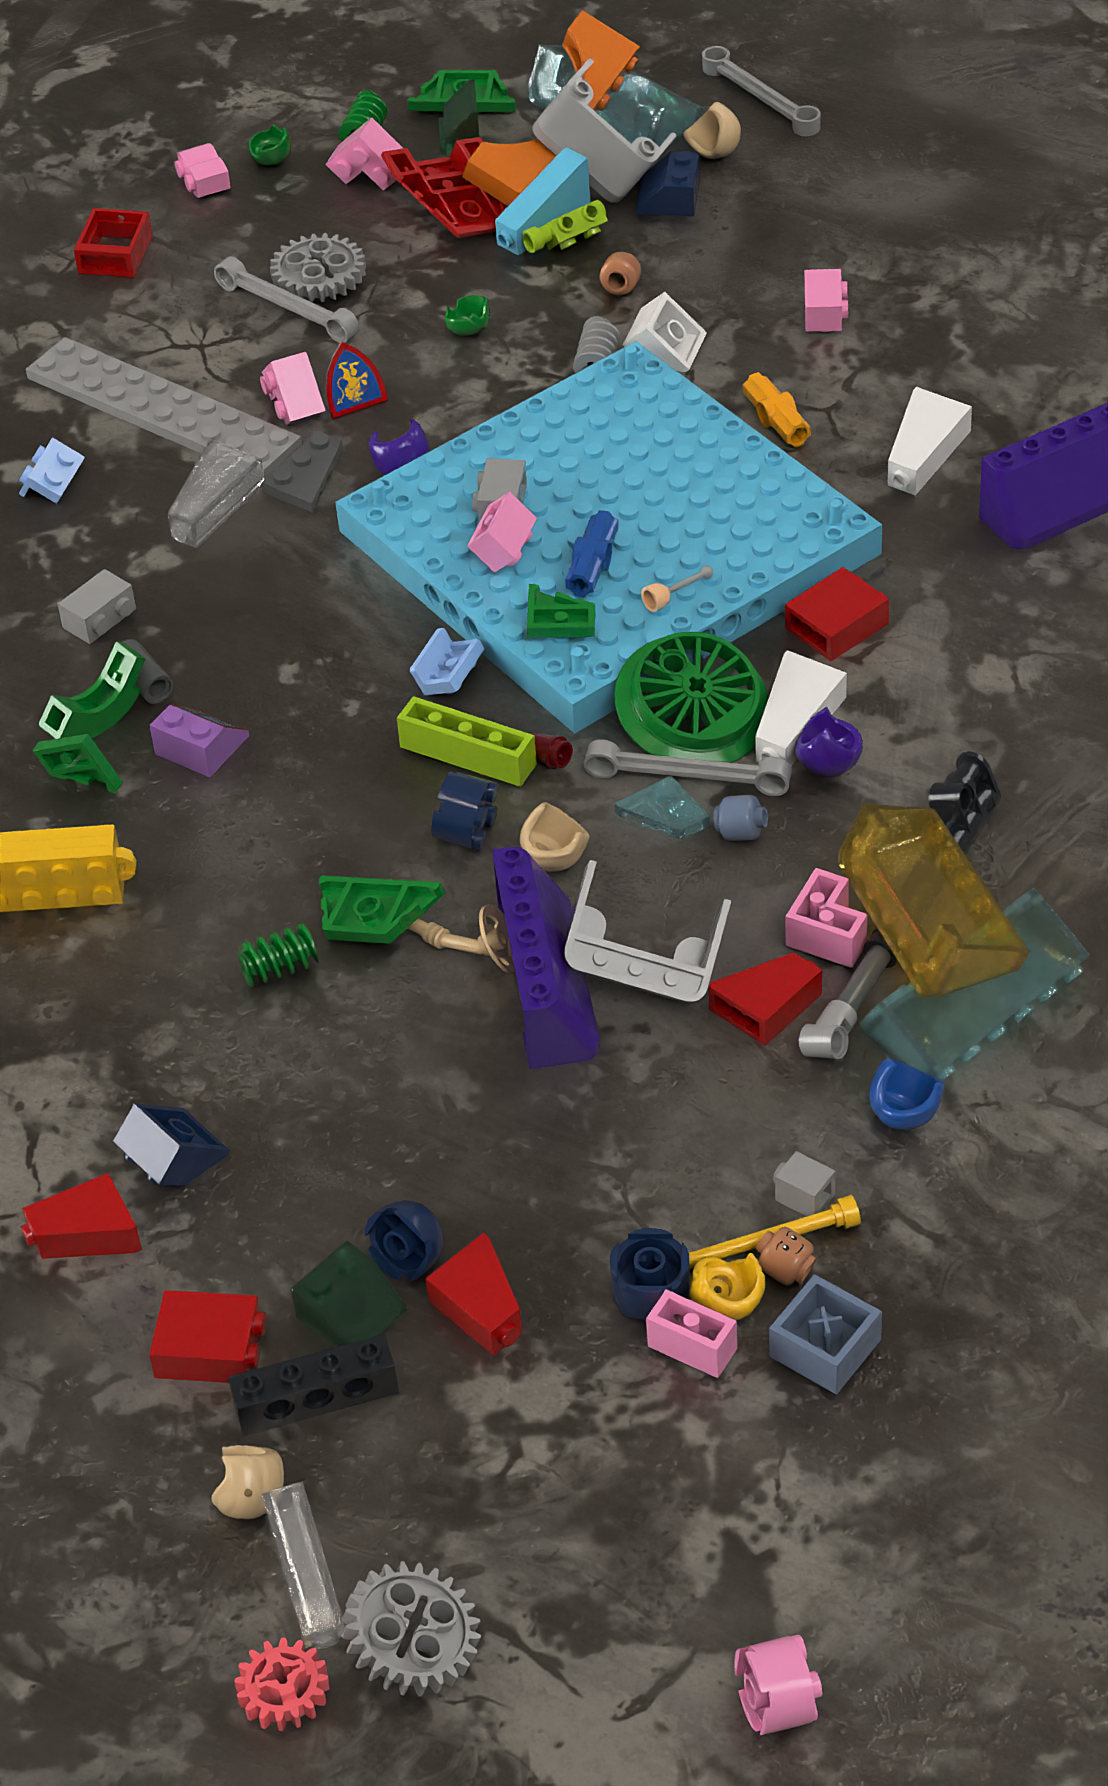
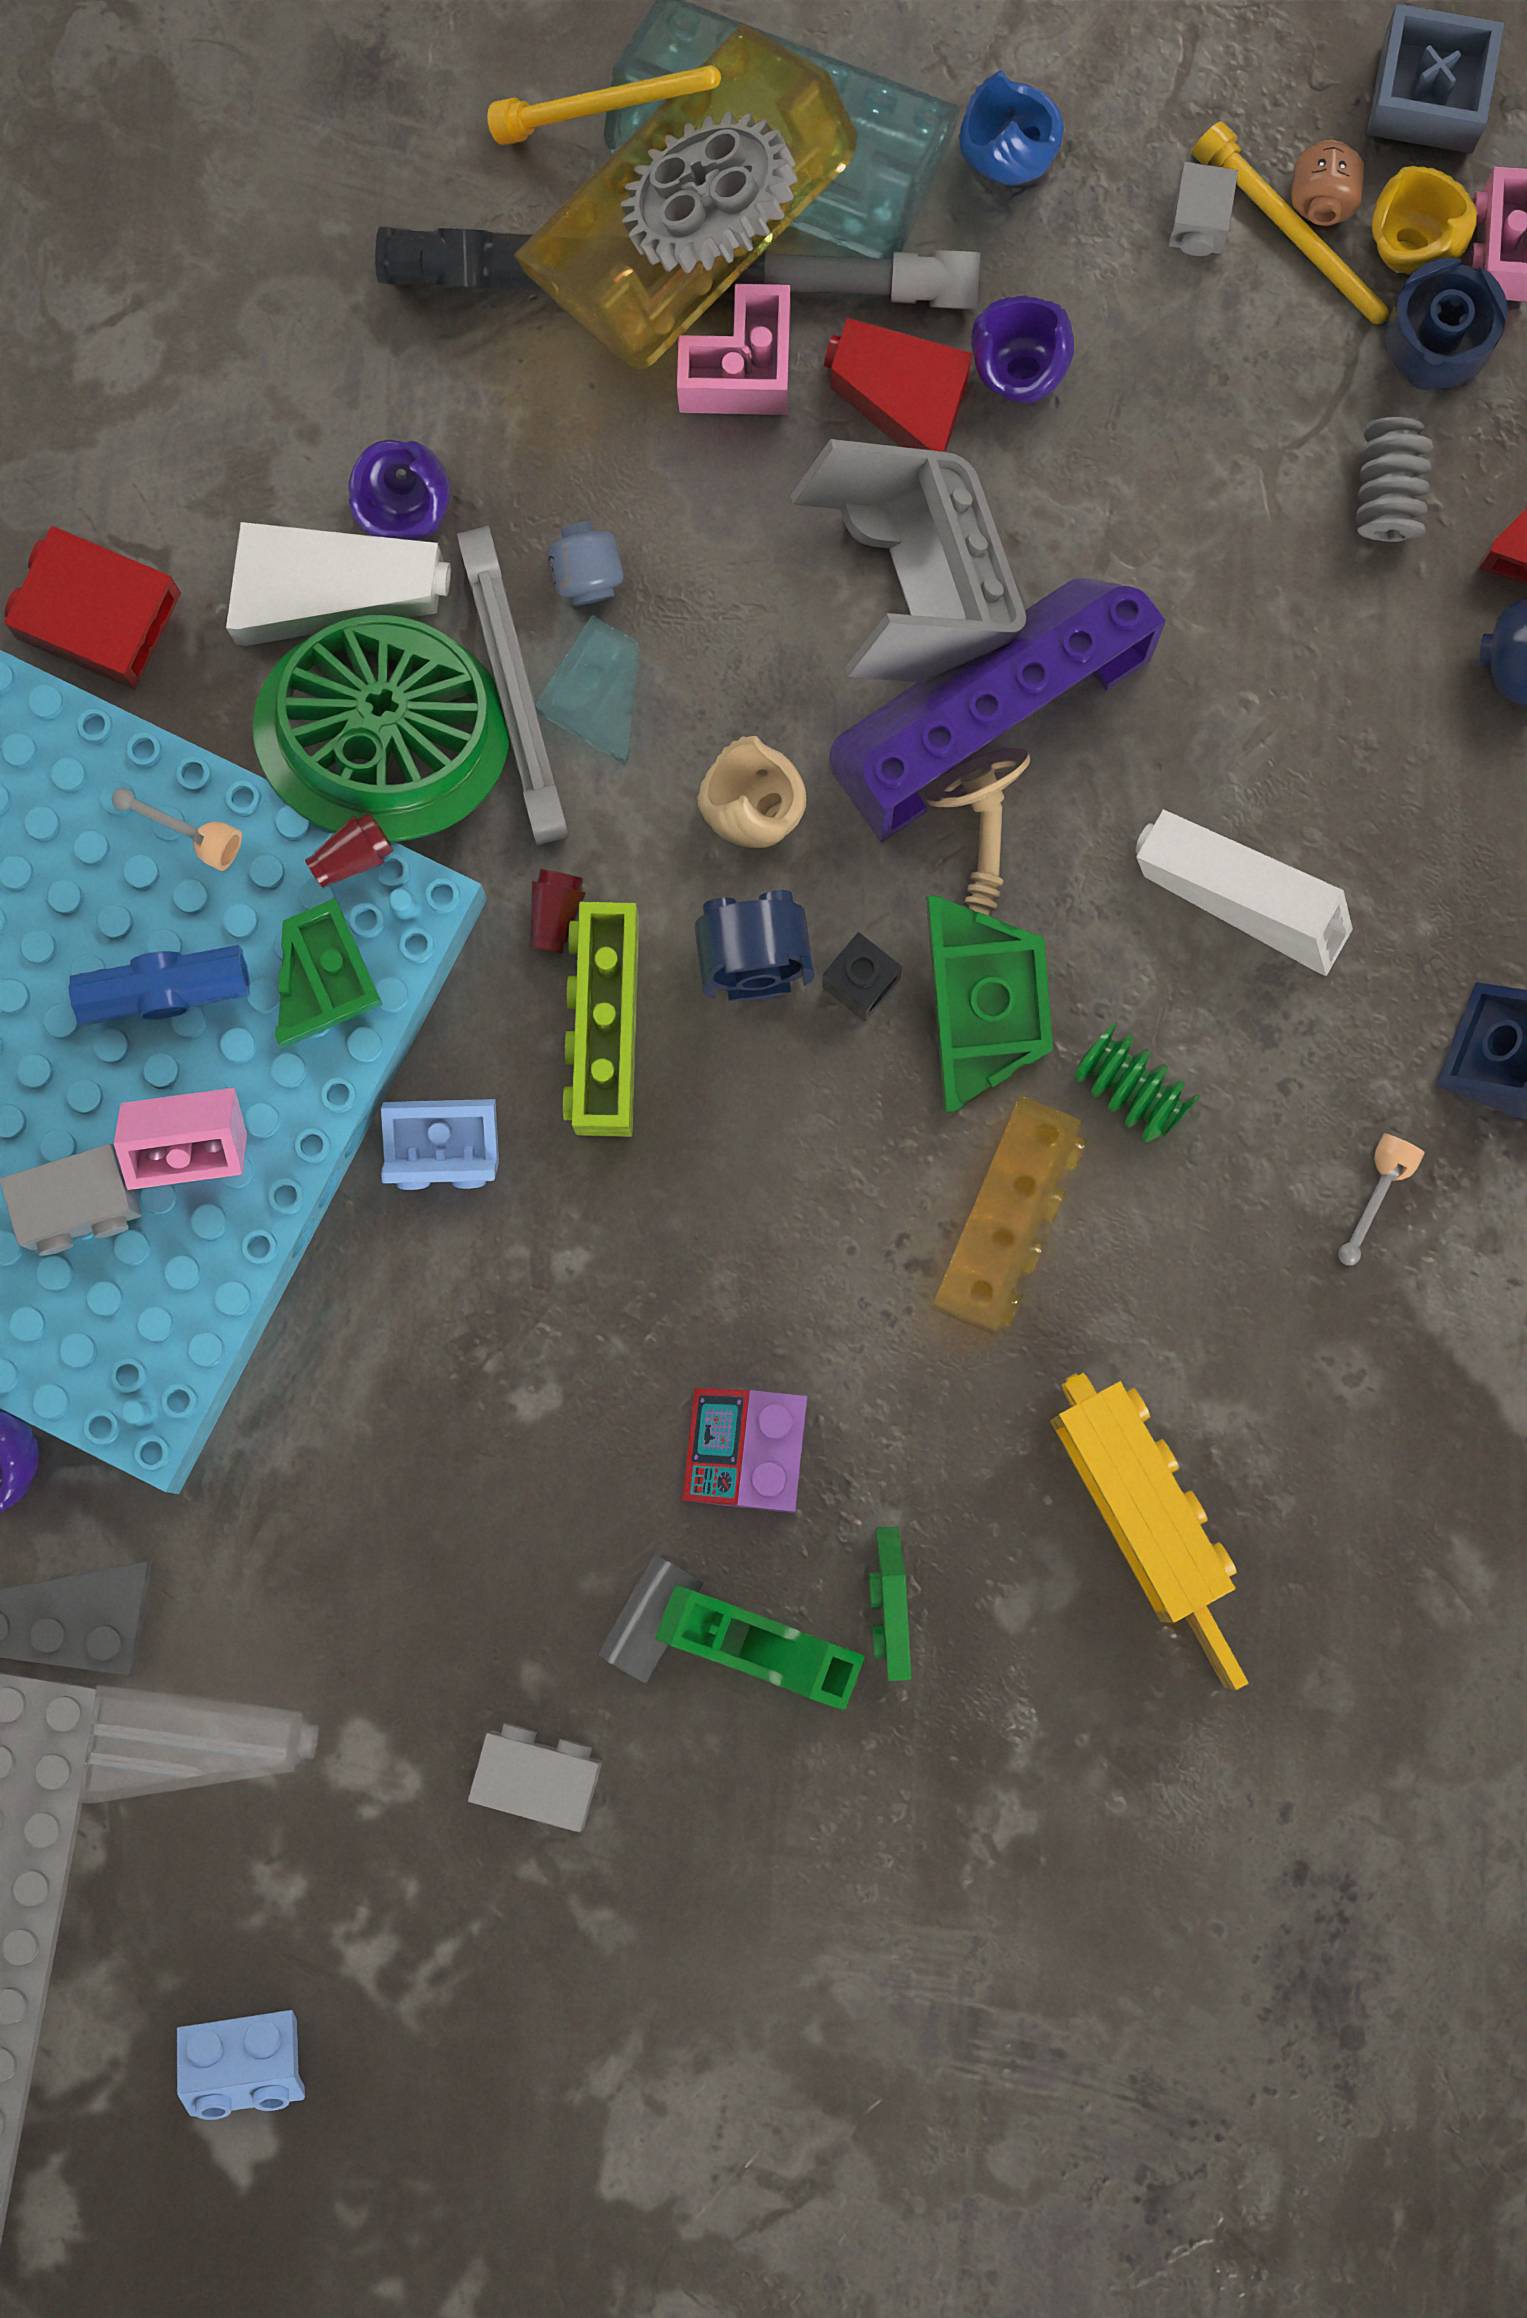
camera: 115 degrees left, 35 degrees up
none -> dark red cone [305,812,394,889]
none -> yellow piece [488,66,721,146]
none -> light grey gear [621,112,797,273]
none -> black brick [822,932,902,1022]
none -> clear yellow brick [931,1095,1087,1335]
none -> dark purple piece [971,296,1074,403]
none -> white slope [1135,809,1353,976]
none -> hinge [1338,1133,1425,1265]
none -> light grey piece [1356,417,1434,542]

